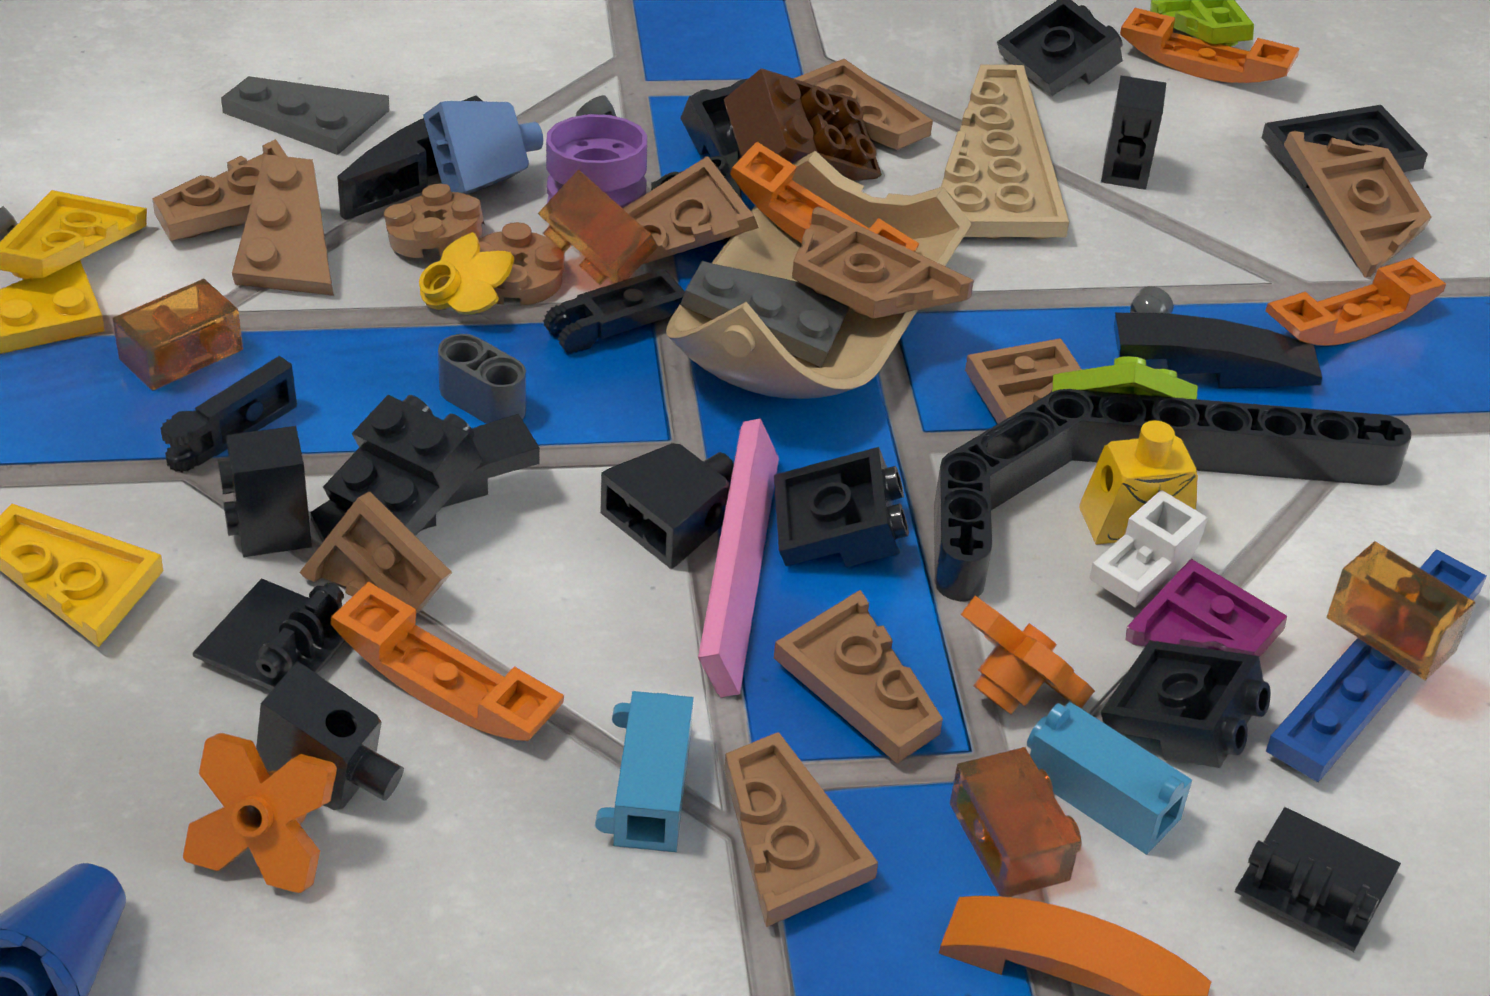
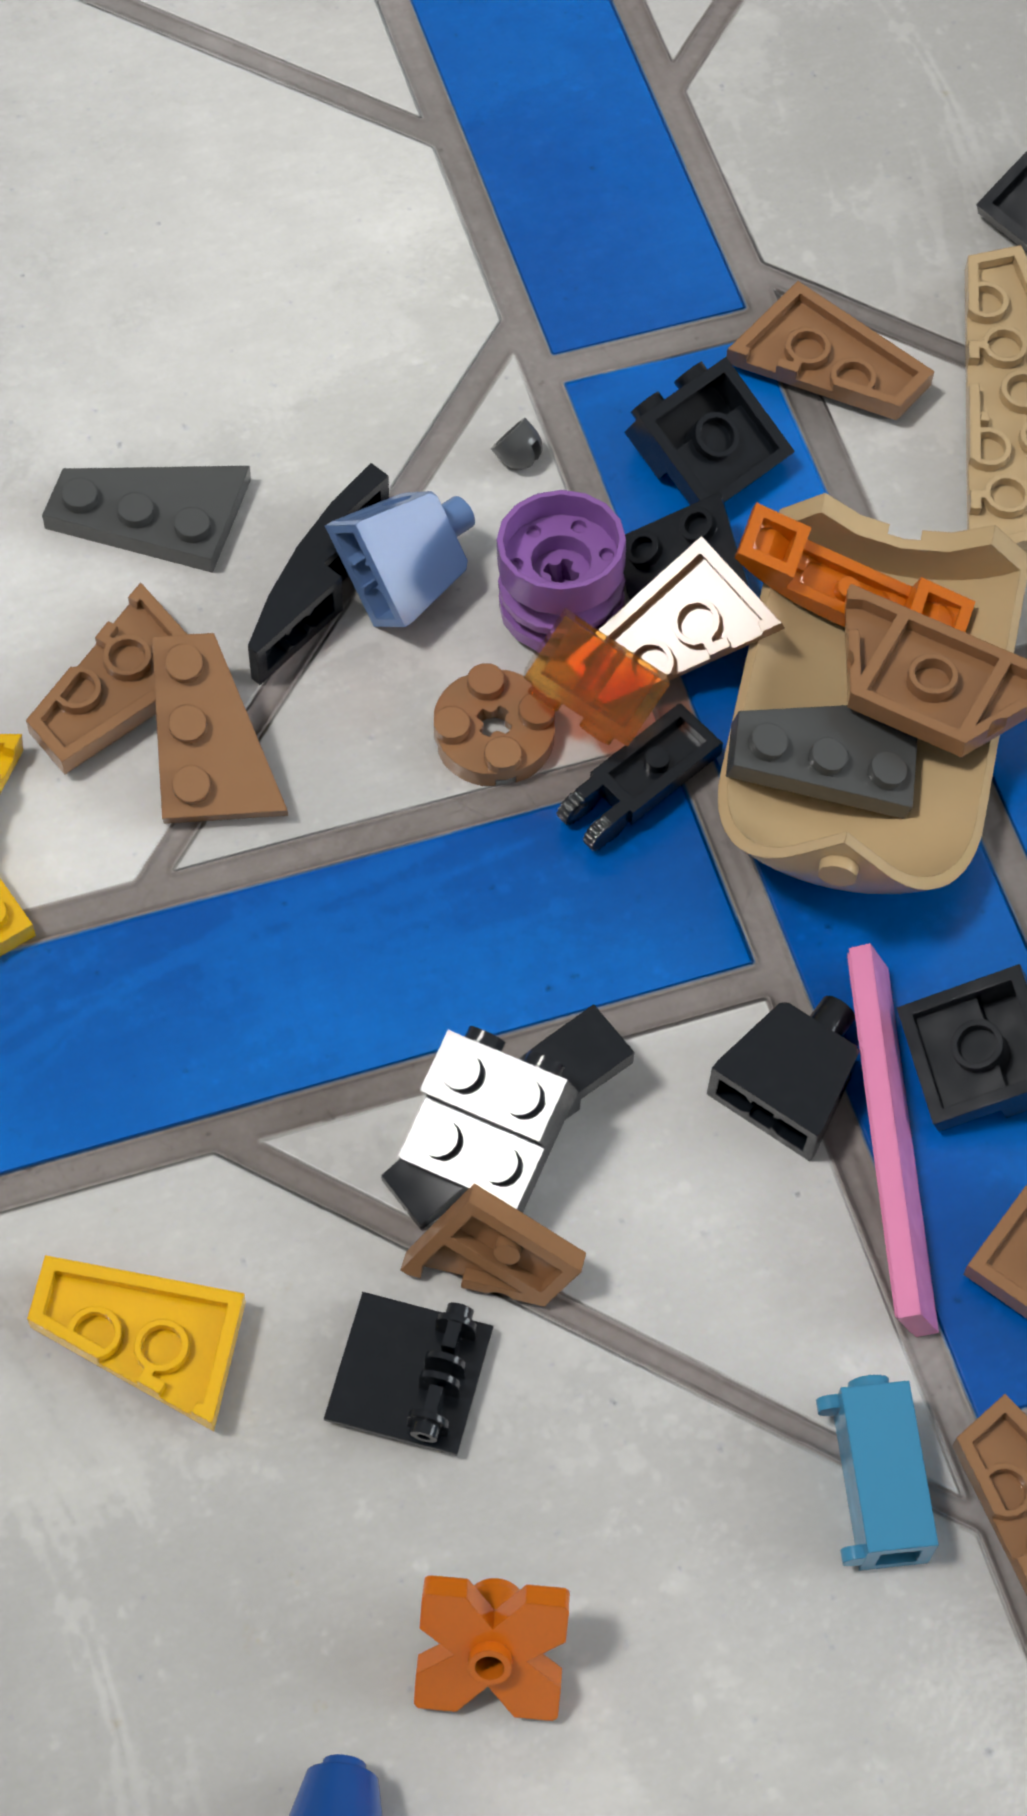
camera: 10 degrees left, 20 degrees up
clear orange brick [112,279,243,391] -> none
black hinge [160,356,297,473] -> none
black brick [218,426,312,557] -> none
black torso [256,662,404,810] -> none
orange slope [331,582,564,741] -> none
medium nougat plate [384,184,485,258] -> none
yellow plate [419,232,514,315] -> none
dark grey beam [438,334,526,424] -> none
reddish brown slope [724,68,882,181] -> none

